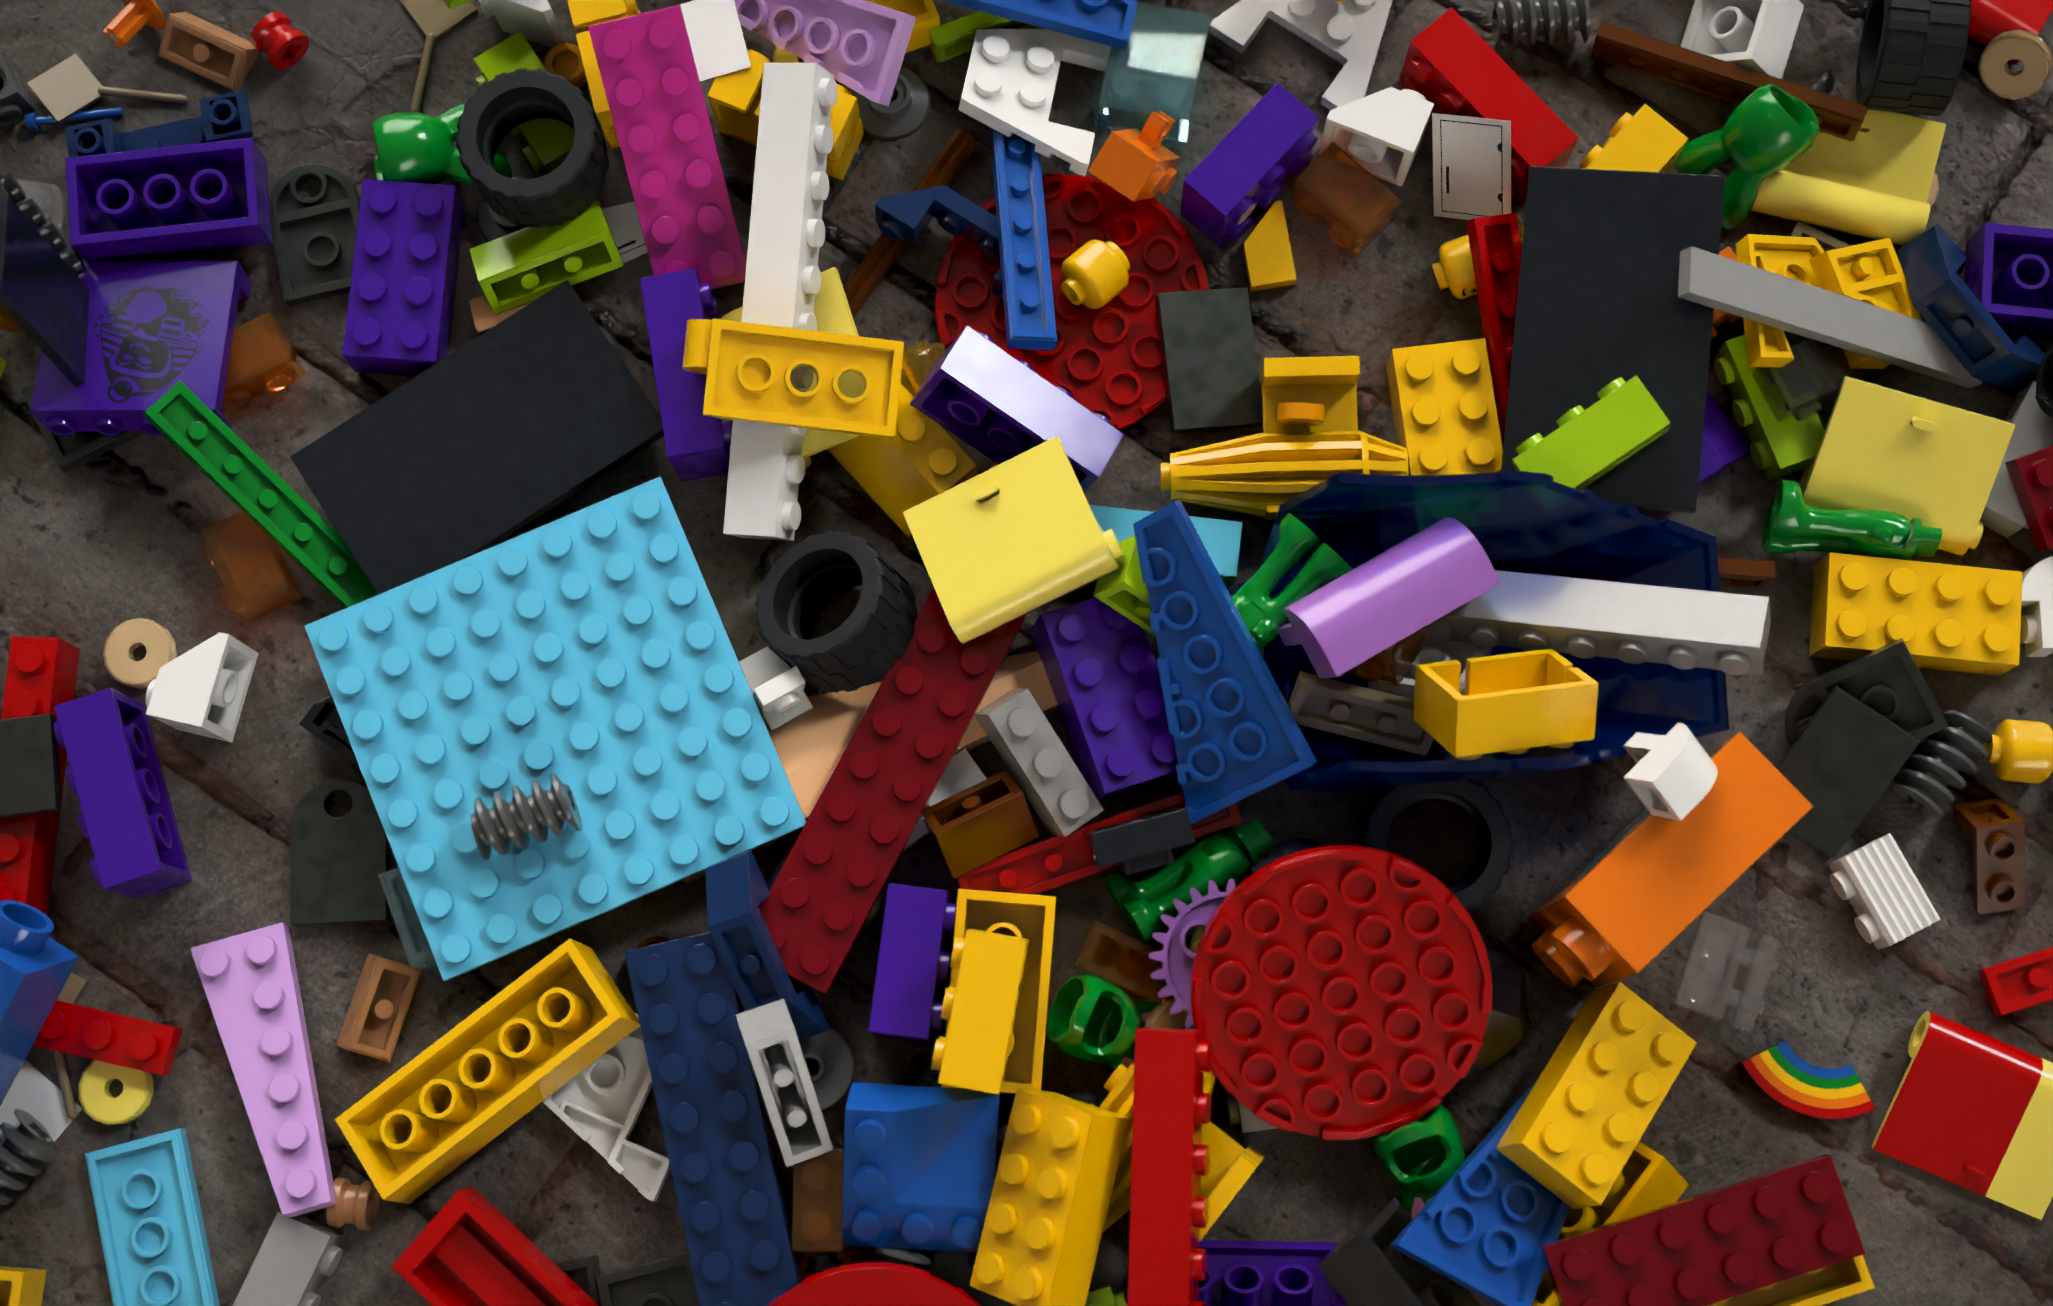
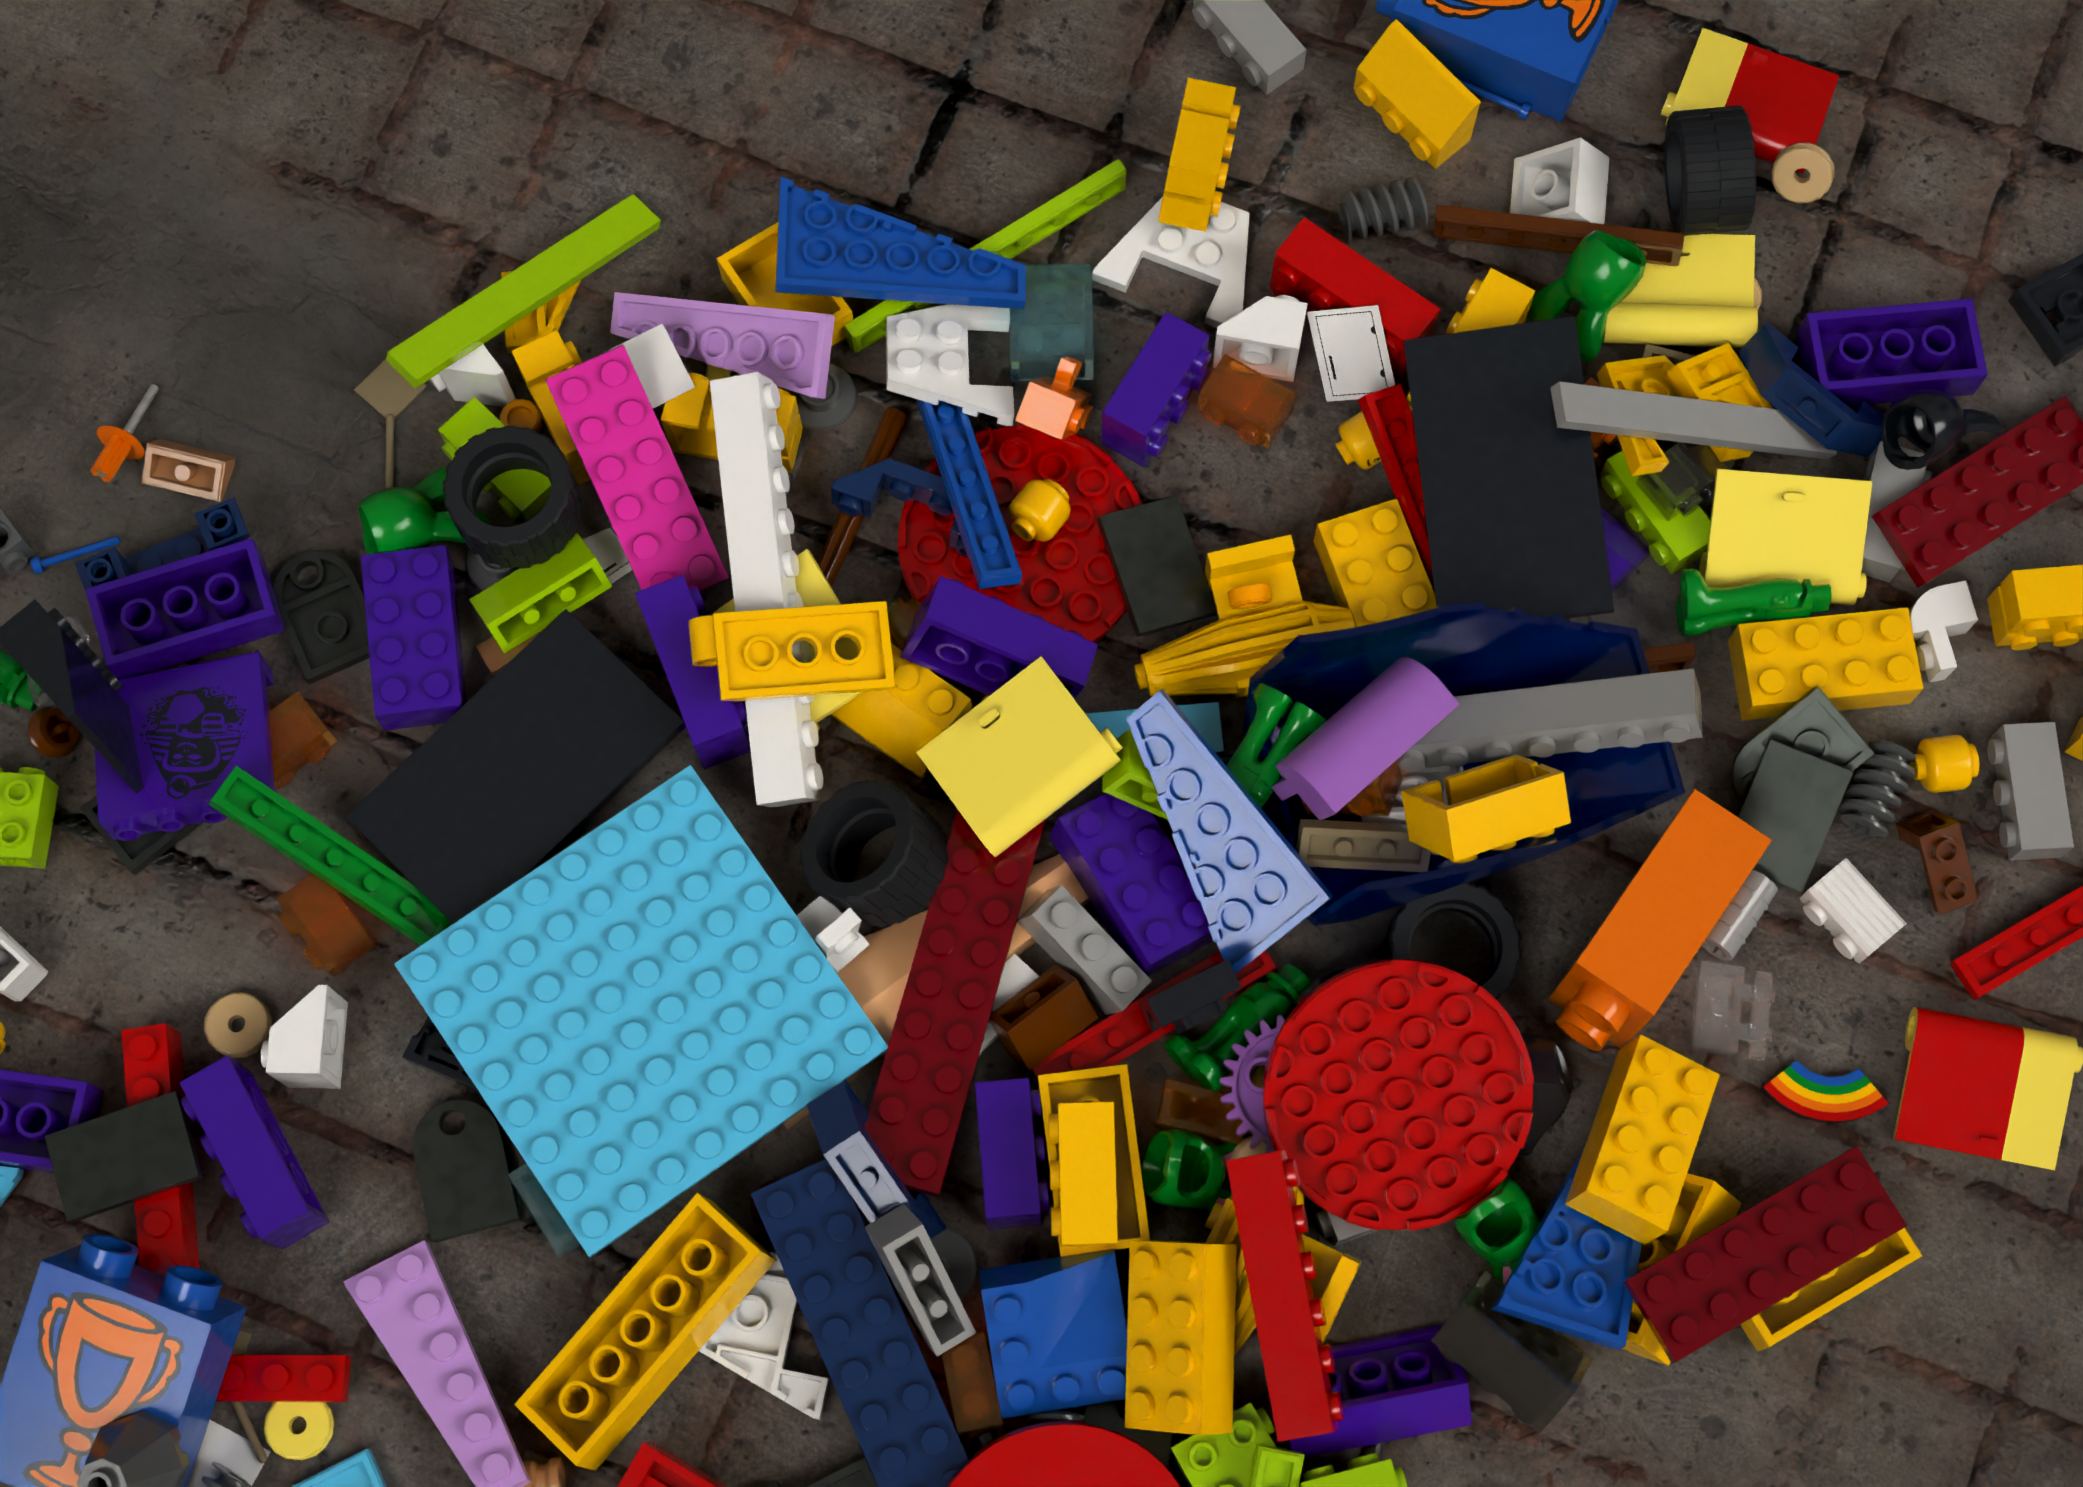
camera: 15 degrees left, 5 degrees down
dark tan piece [27,53,188,124] -> none
red wheel [250,11,309,70] -> none
medium nougat slope [337,954,422,1062] -> none
dark grey piece [471,773,582,860] -> none
yellow tile [1243,200,1297,292] -> none
lime brick [1512,375,1671,513] -> none
white brick [1623,722,1718,821] -> none
none -> light grey axle [1701,870,1778,961]

